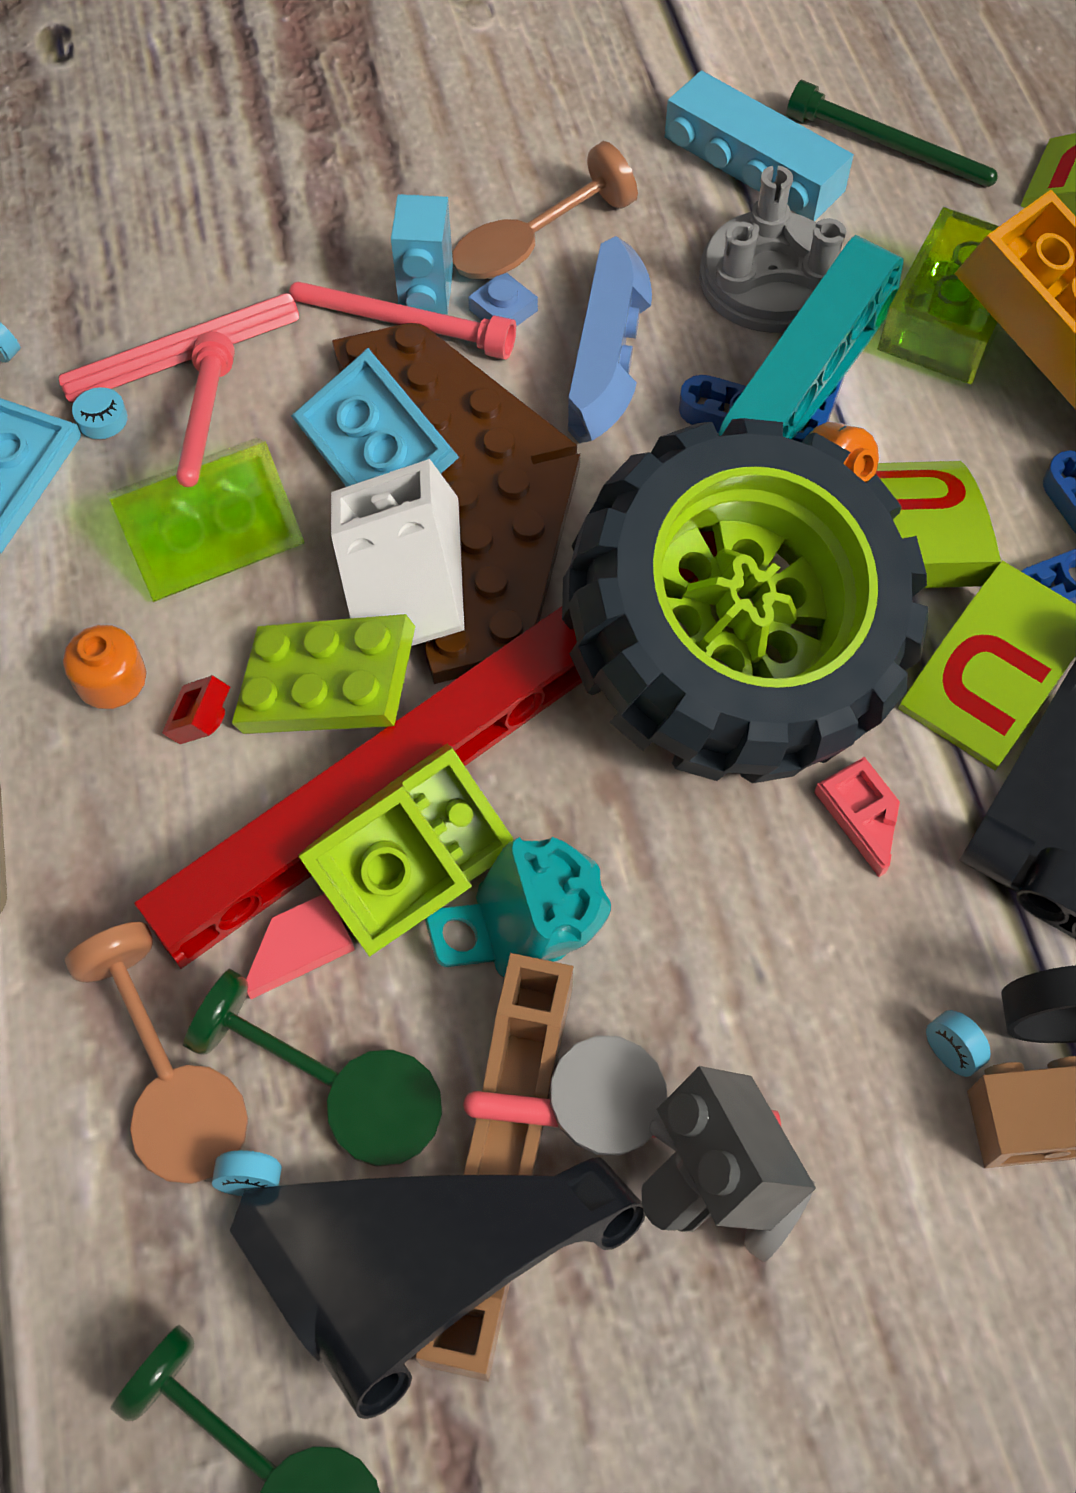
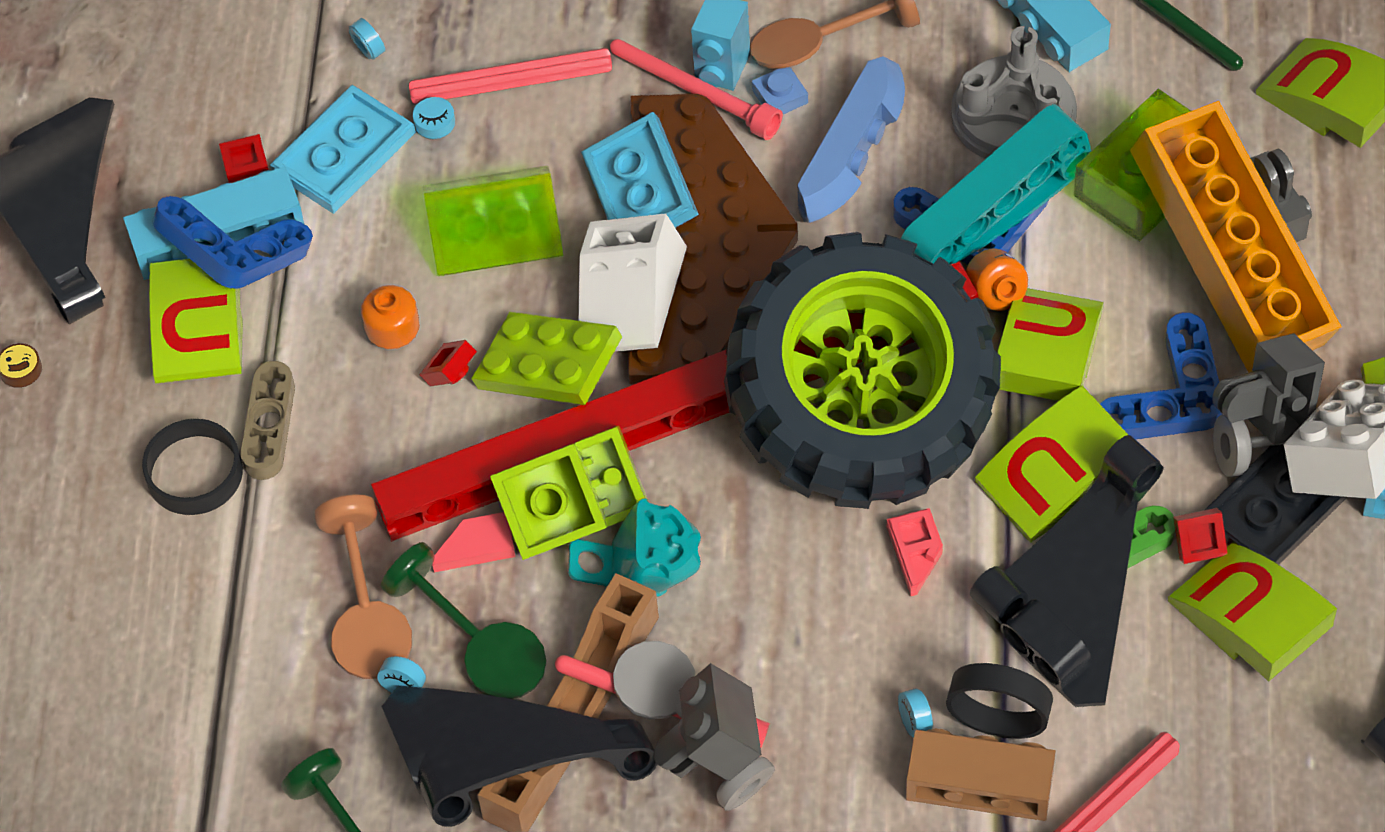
camera: 20 degrees right, 5 degrees down
coral piece [176,331,235,488] -> none

